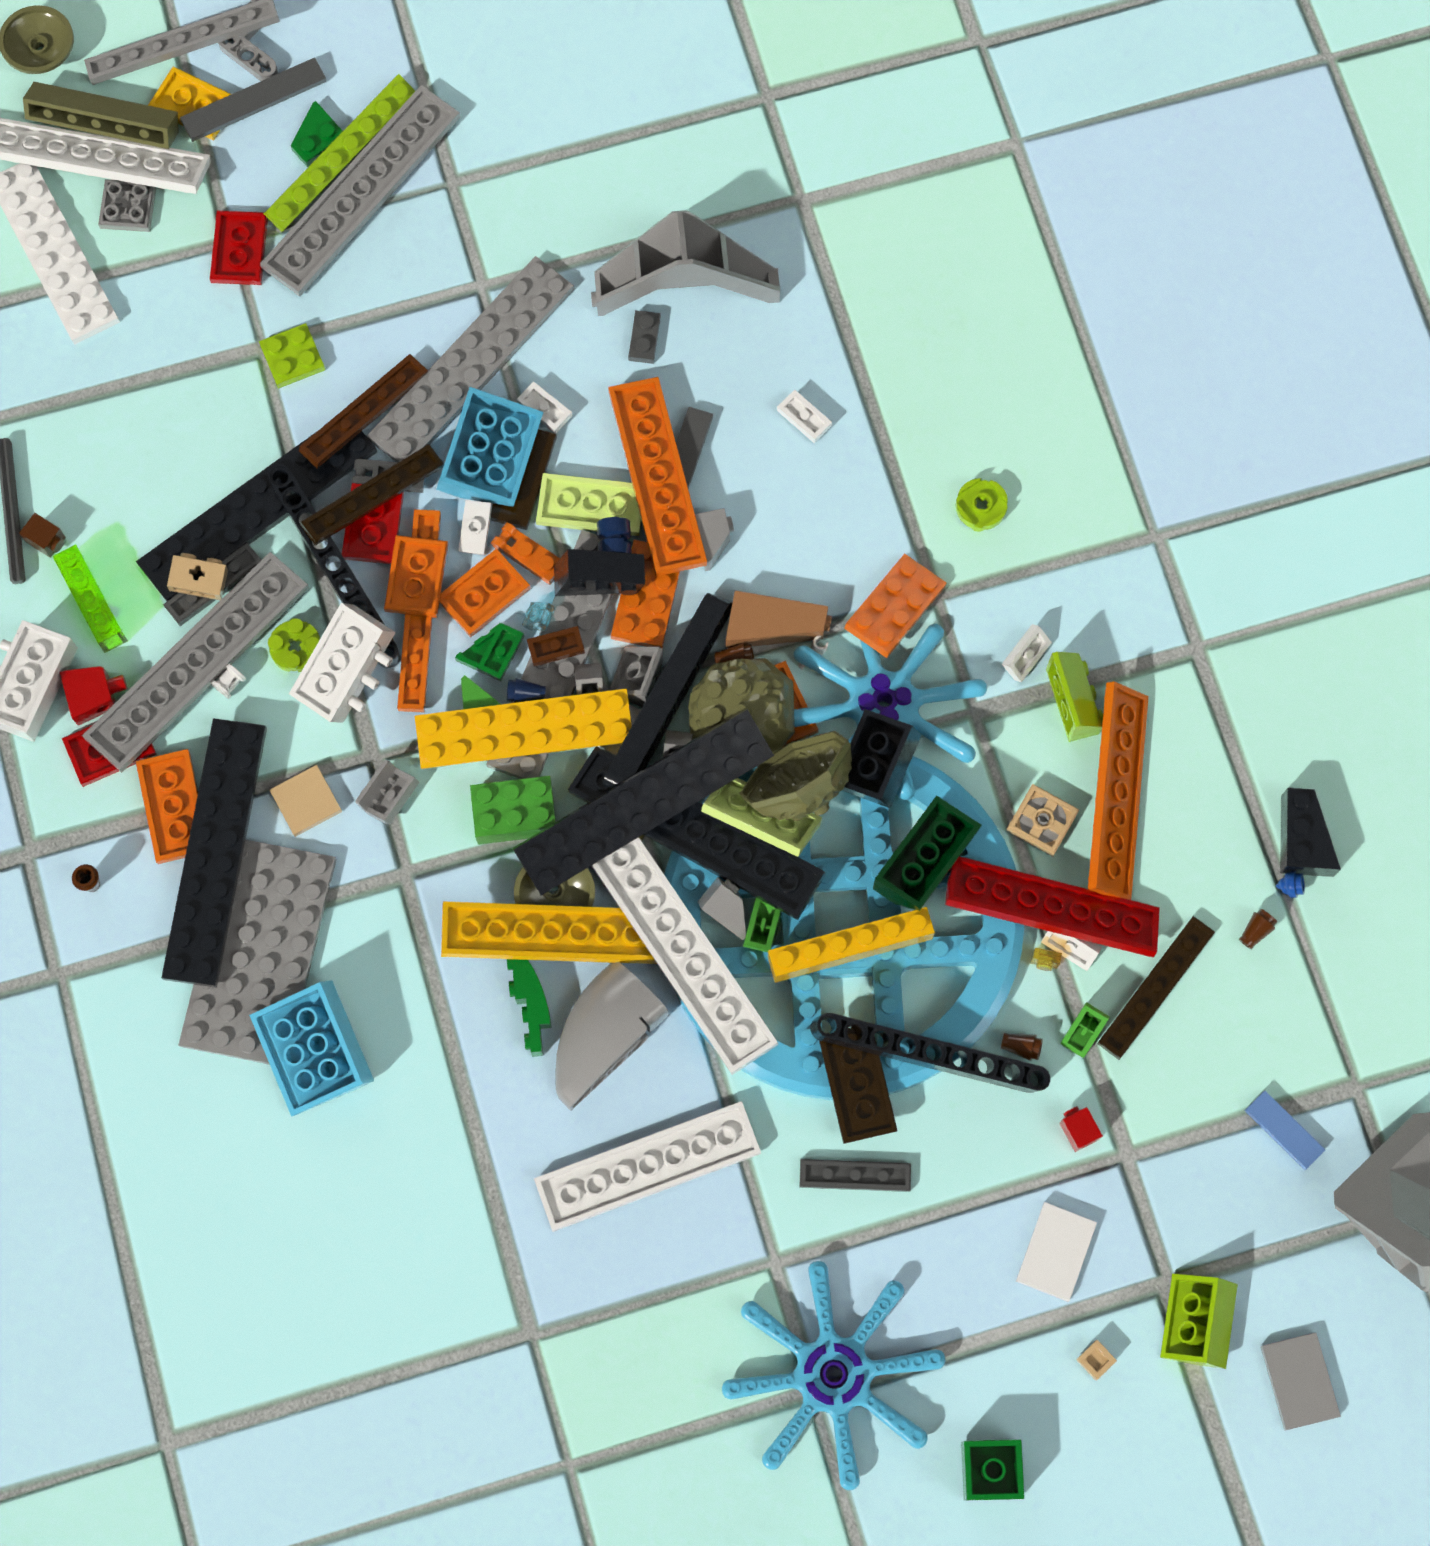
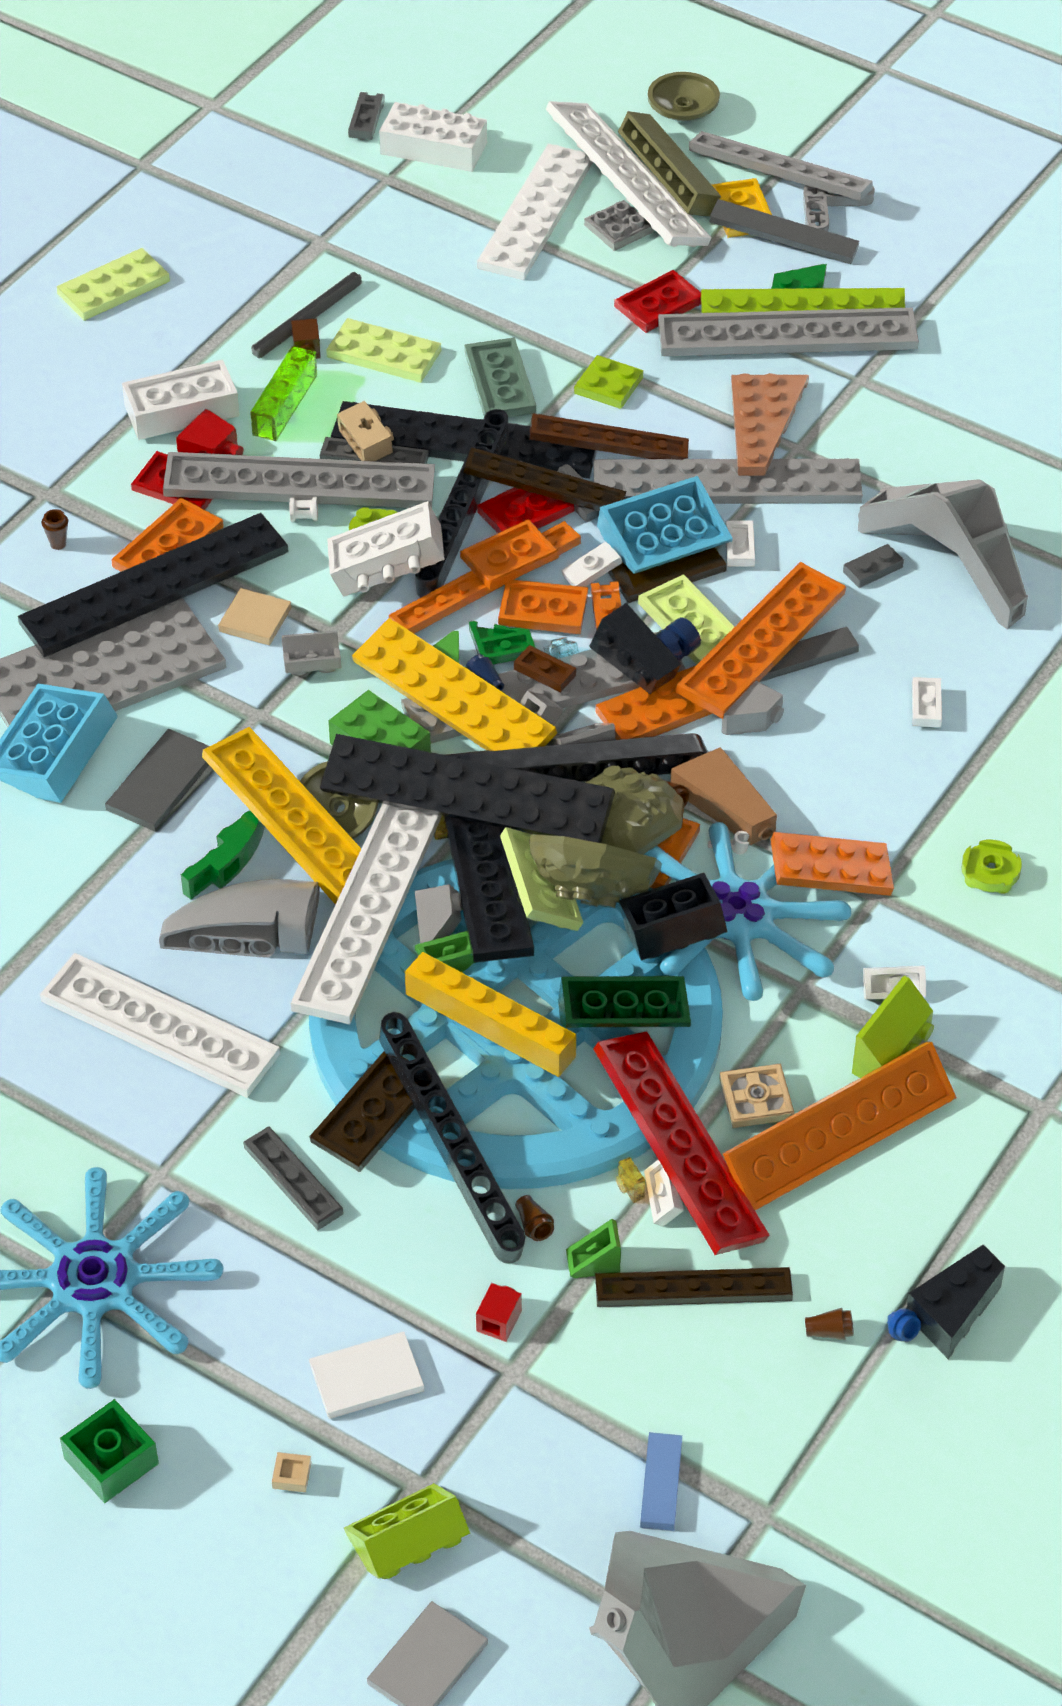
camera: 50 degrees right, 25 degrees down
none -> dark grey tile [105,729,209,831]
none -> yellowish green plate [326,318,441,383]
none -> sand green plate [464,337,536,417]
none -> nougat wing [731,373,809,476]

